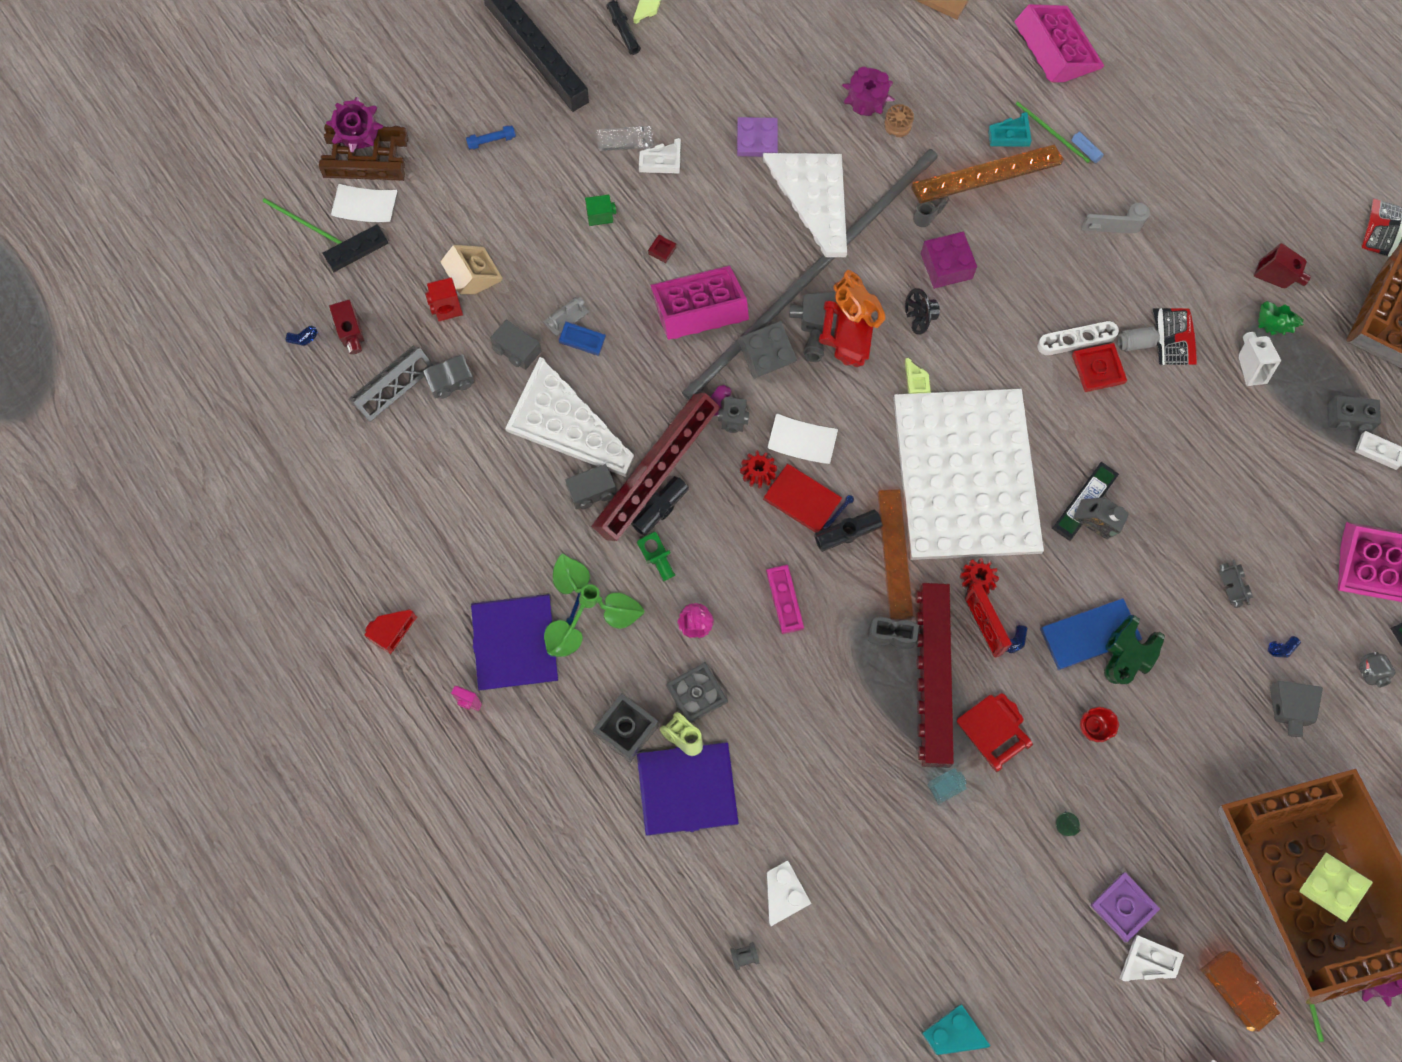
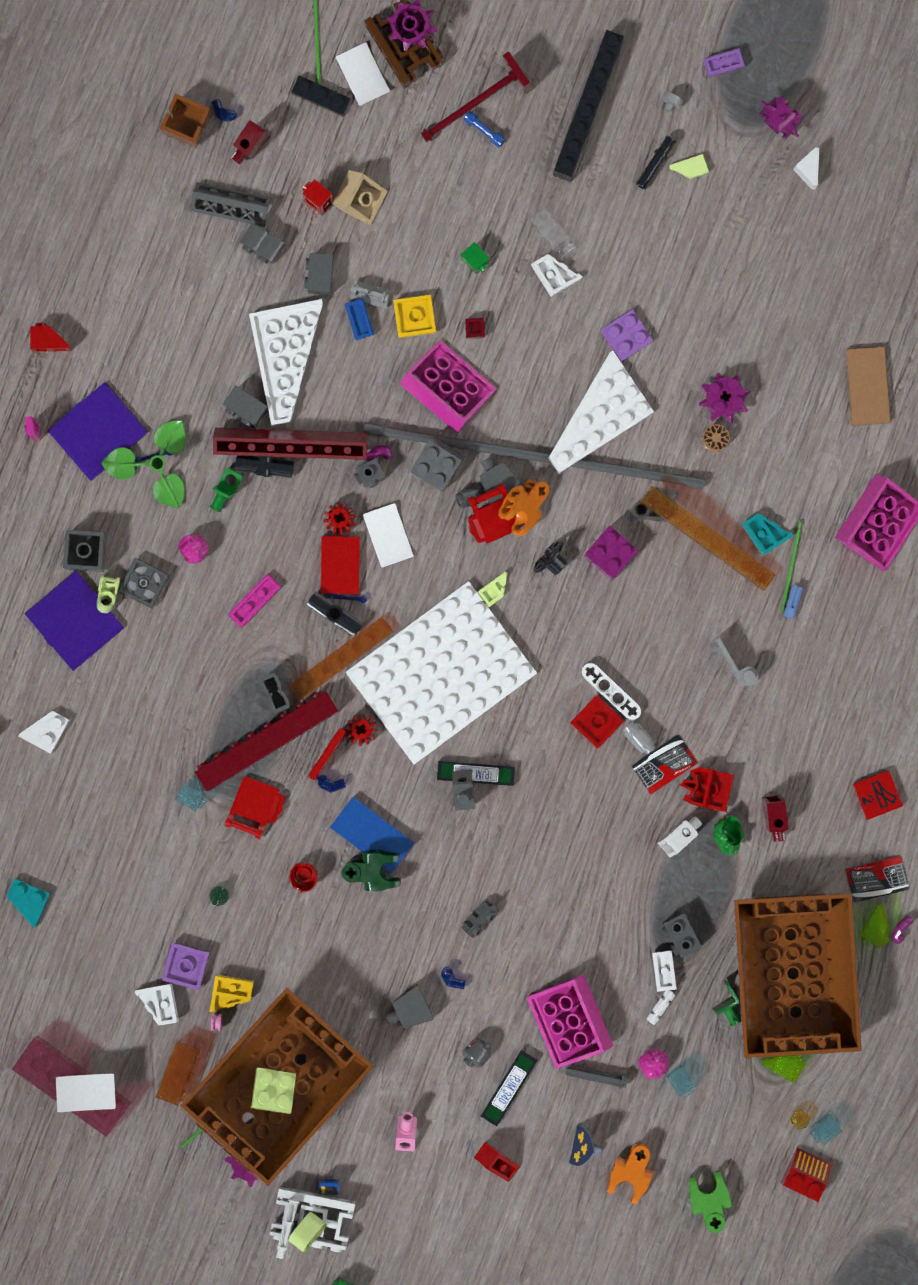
camera: 60 degrees right, 15 degrees up
none -> dark orange piece [160,93,212,148]
none -> yellow wing [209,974,254,1012]
none -> bright pink bush [211,1013,222,1031]
none -> yellow plate [393,295,436,338]
none -> dark red tile [421,51,533,142]
none -> red plate [680,767,735,813]
none -> red tile [852,770,903,820]

